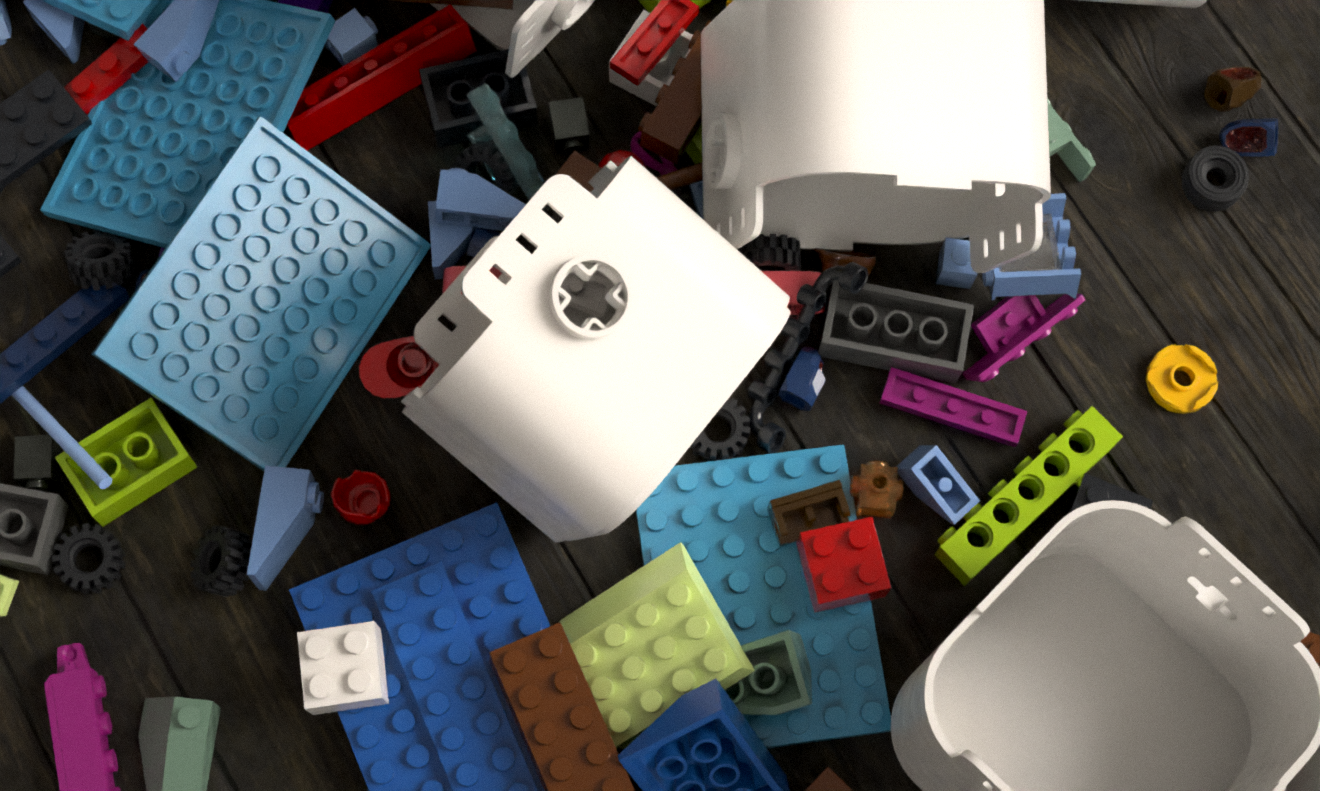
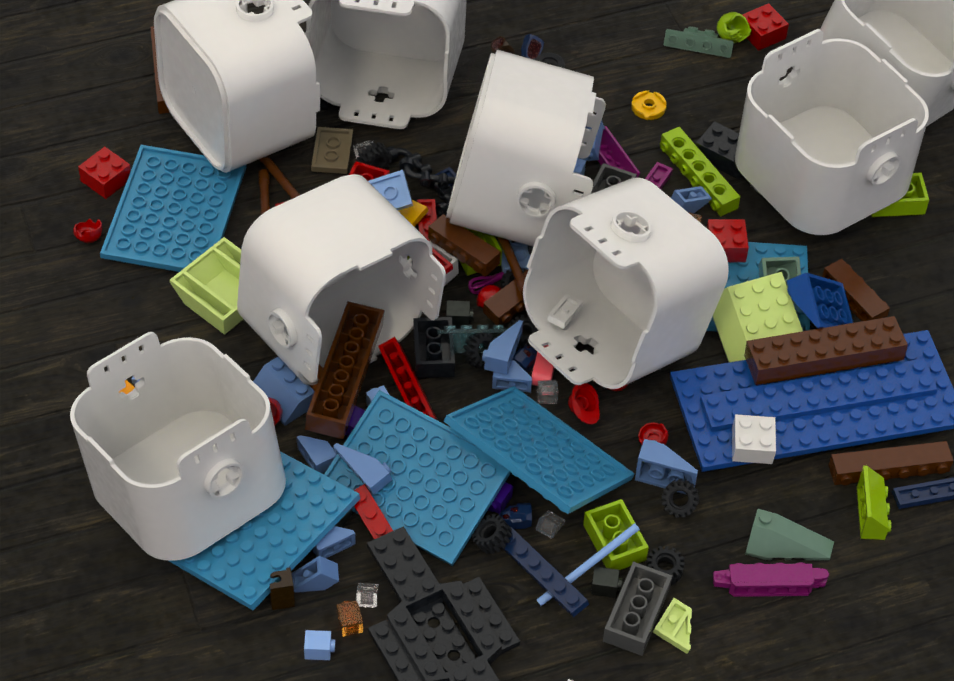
camera: 75 degrees left, 20 degrees down
none -> clear slope [537,380,558,404]

